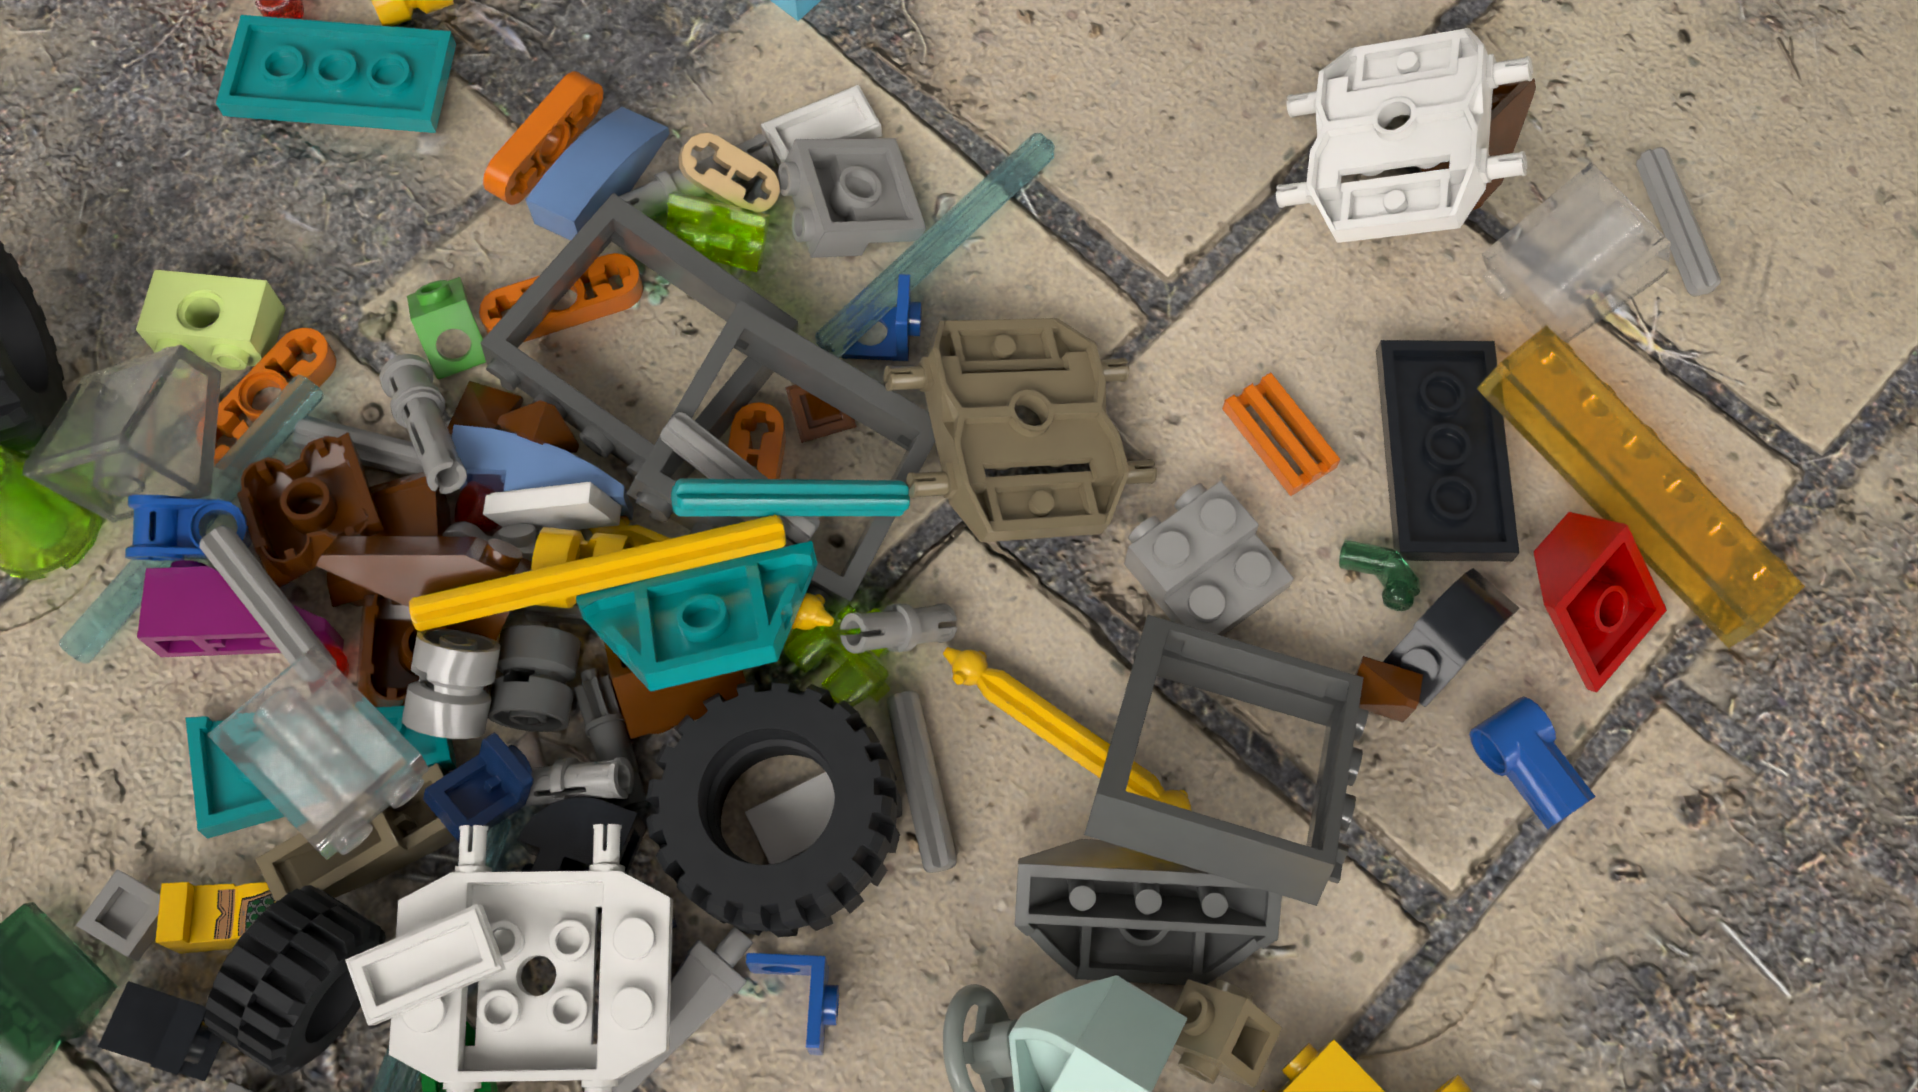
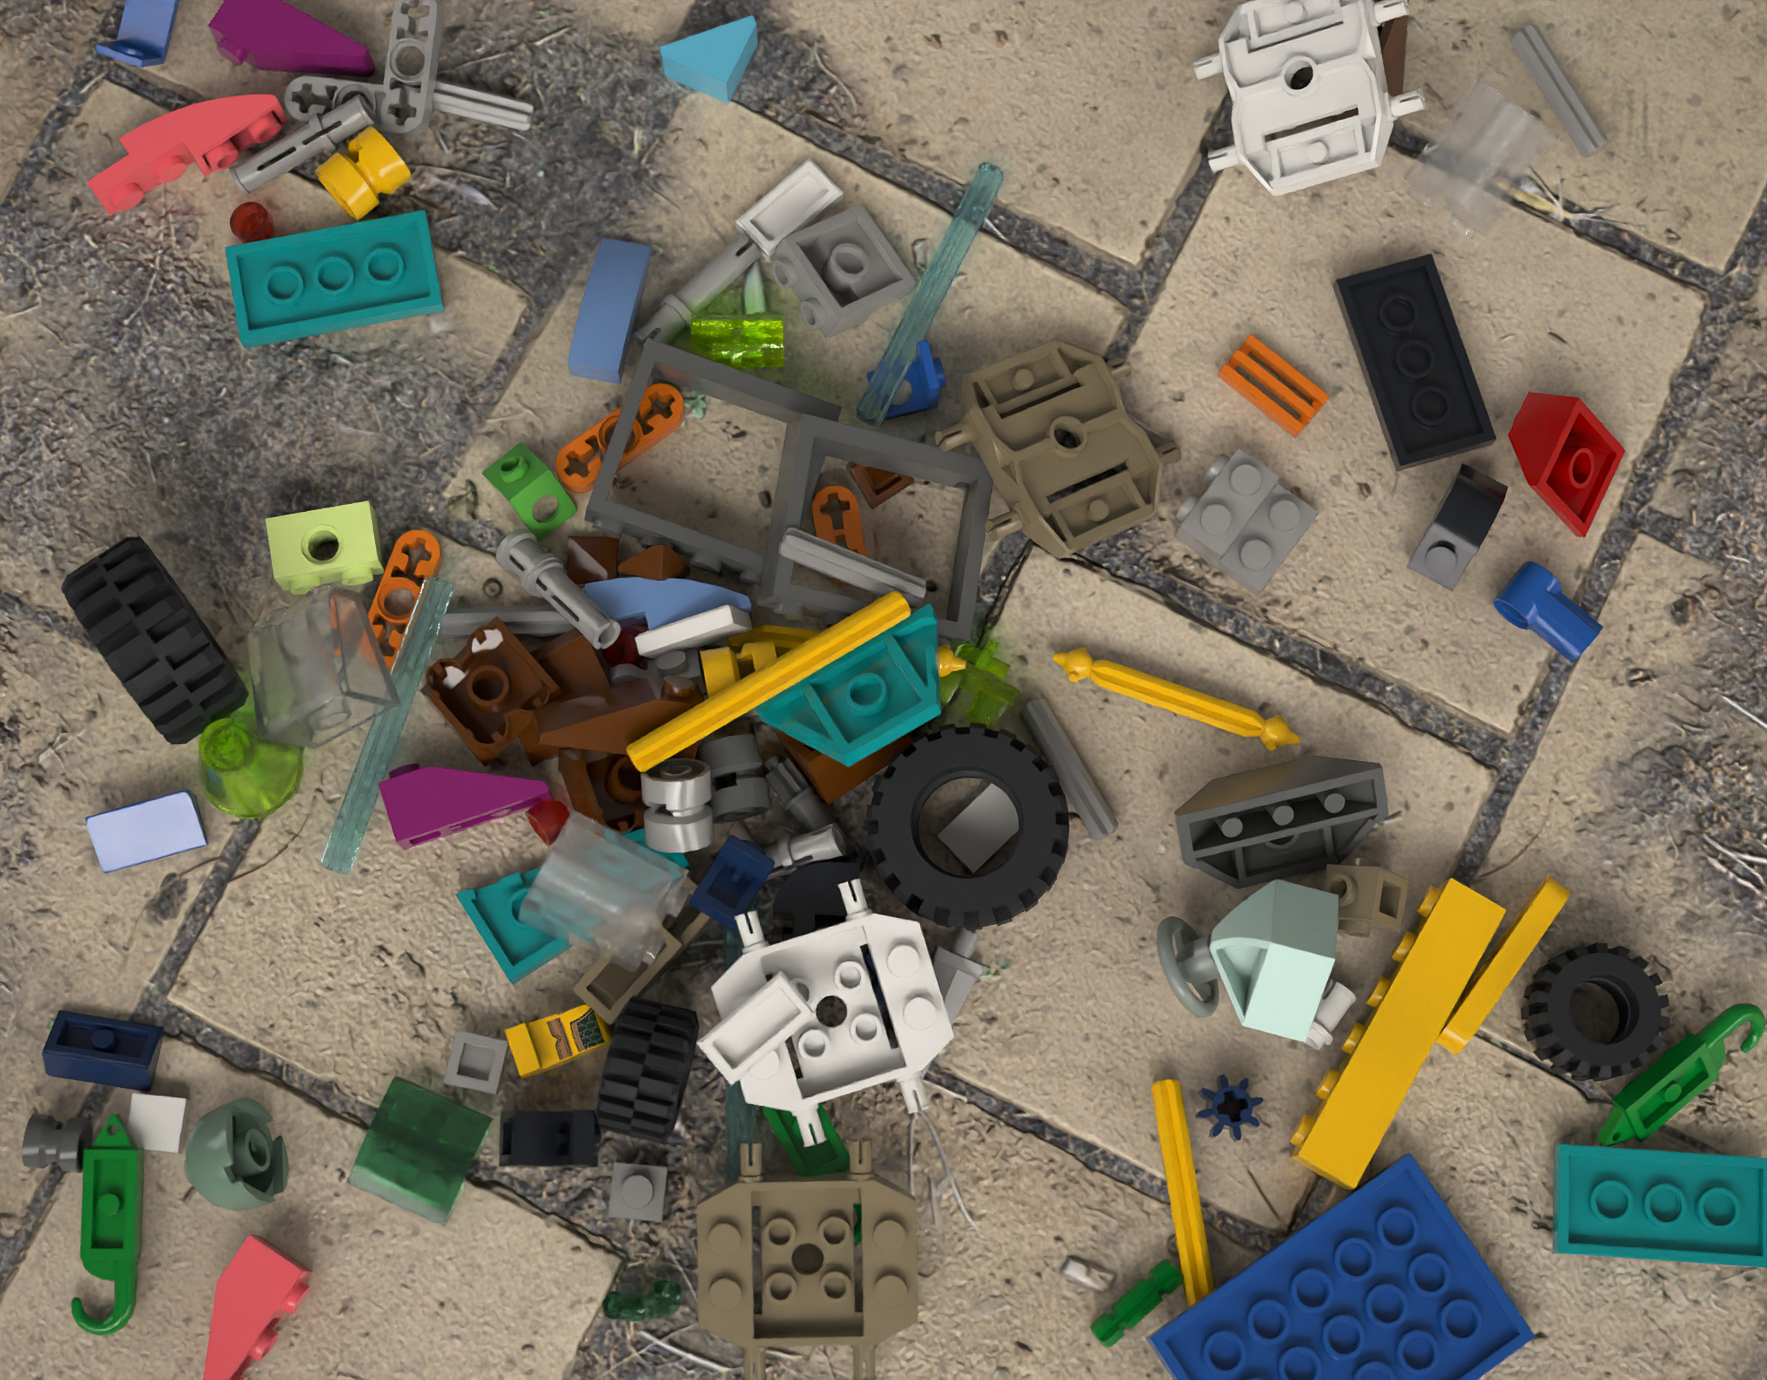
camera: 20 degrees left, 10 degrees up
blue piece [125,495,252,561] -> none
light grey axle [199,525,336,684] -> none
orange beam [483,71,604,205] -> none
teal axle [671,478,910,516] -> none
tan beam [678,133,780,215] -> none
blue bracket [746,953,839,1055] -> none
light grey pin [840,603,957,654] -> none
dark grey window [1084,615,1369,906] -> none
clear green arm [1339,540,1420,611] -> none
reddish brown slope [1355,656,1423,722] -> none
clear yellow brick [1477,325,1805,648] -> none

